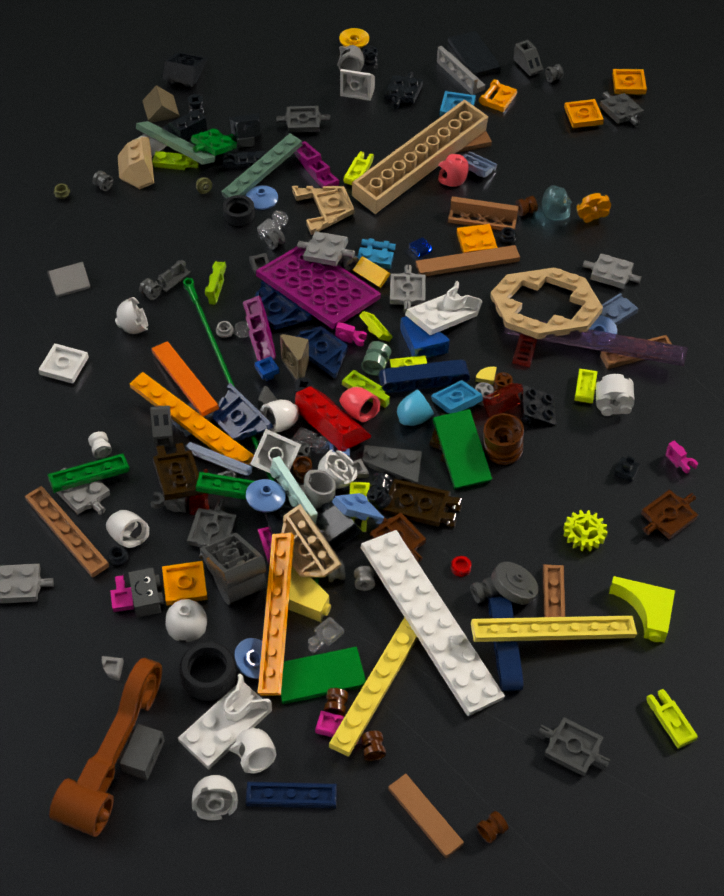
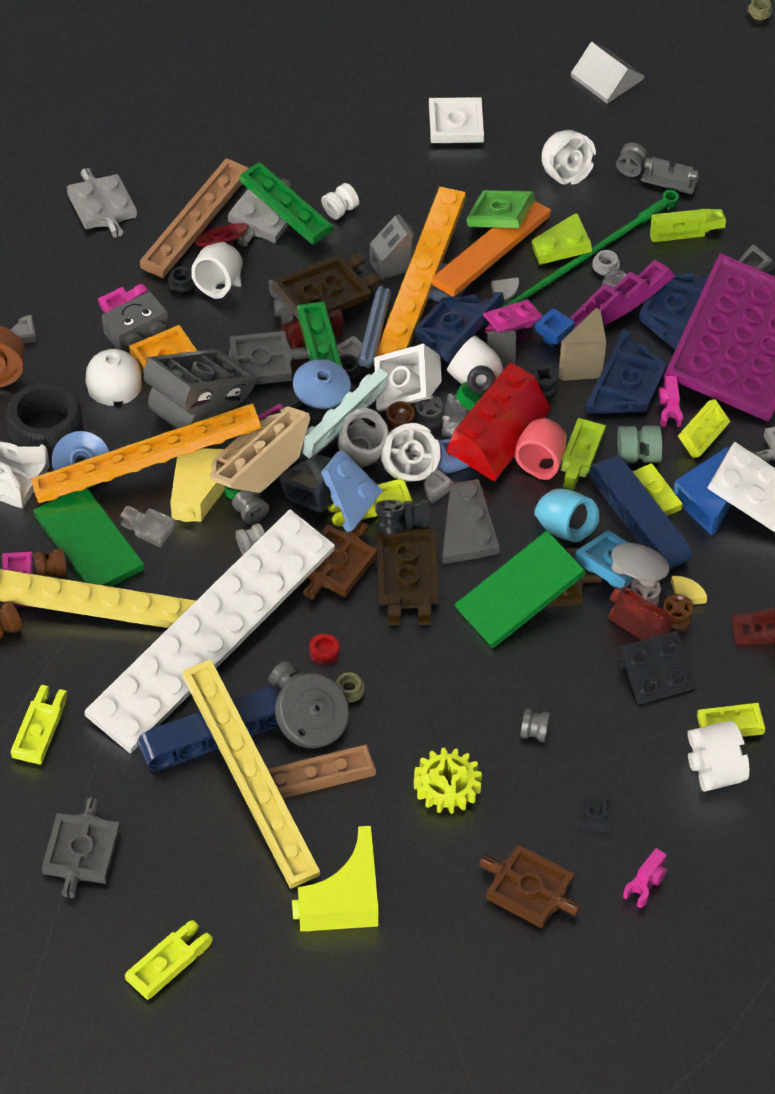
camera: 70 degrees right, 0 degrees up
reddish brown wheel [483,413,524,465] -> none
none -> neon yellow hinge [11,685,68,765]
none -> dark red dish [195,223,249,247]
none -> olive plate [335,672,365,702]
none -> green tile [456,382,484,411]
none -> bright green tile [466,190,535,228]
none -> black plate [467,365,496,394]
none -> dark pink hinge [483,300,543,336]
none -> light grey tile [491,277,519,308]
none -> dark grey wheel [520,707,551,742]
none -> lime wing [532,214,592,265]
none -> light grey dish [611,543,670,587]

